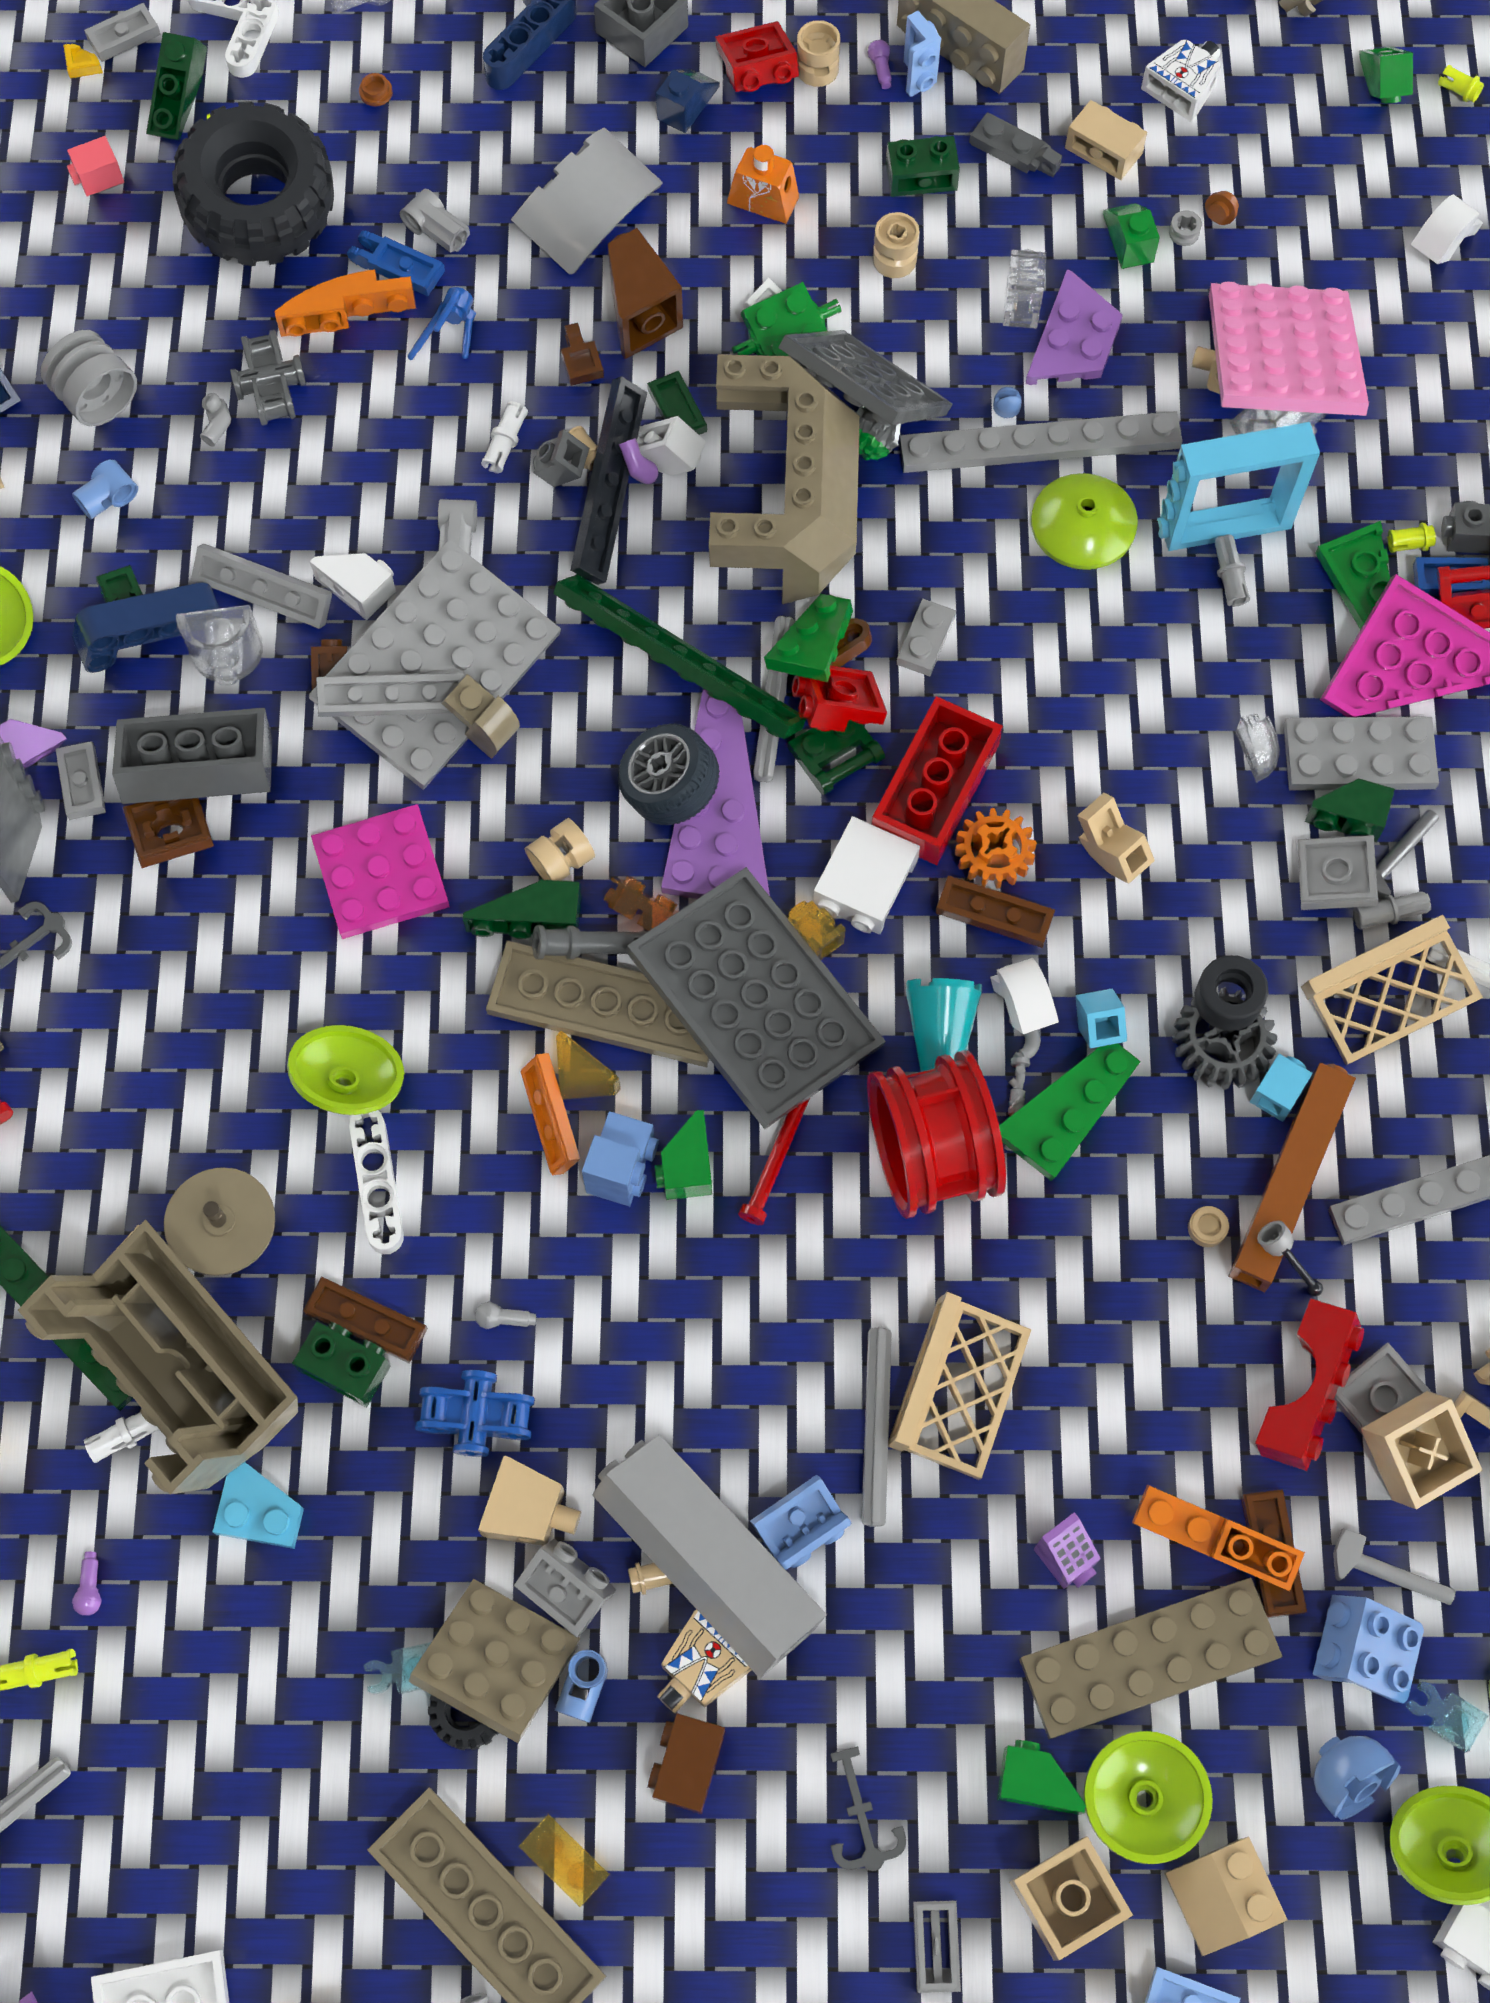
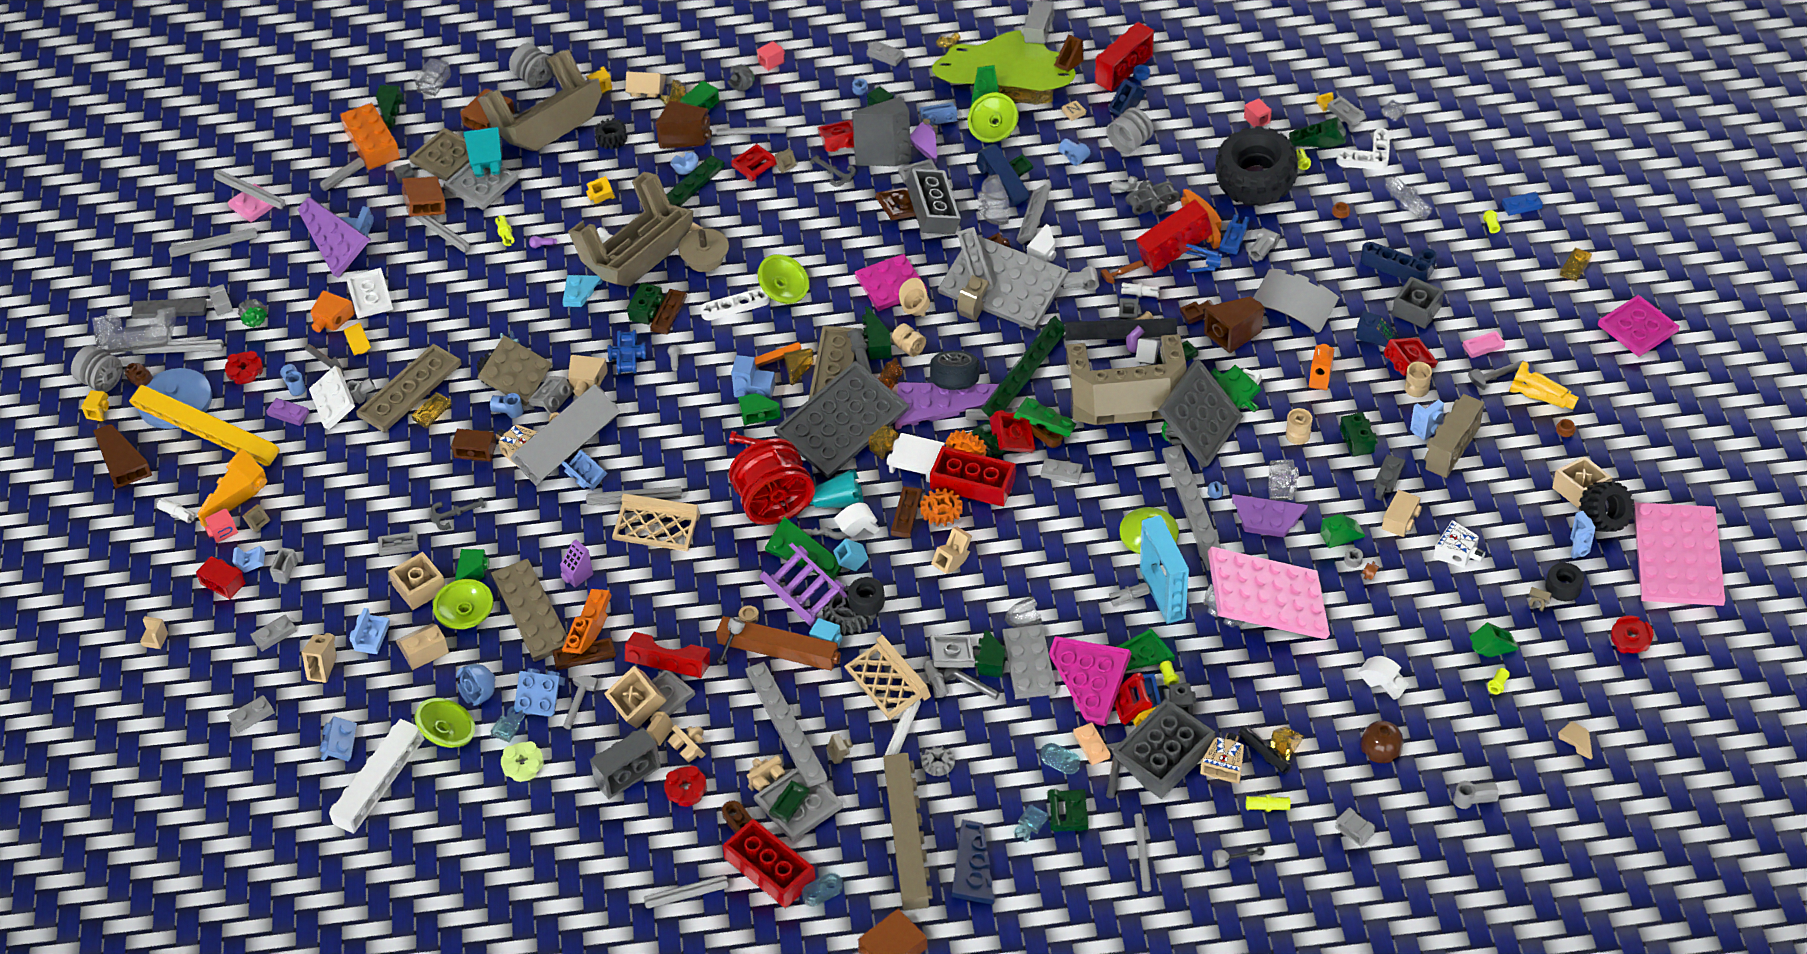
camera: 85 degrees right, 20 degrees down
none -> medium lavender fence [759,543,848,628]
none -> tan piece [899,278,930,317]
none -> orange gear [945,430,987,456]
none -> dark orange piece [1101,260,1144,284]
none -> red brick [1136,199,1213,273]

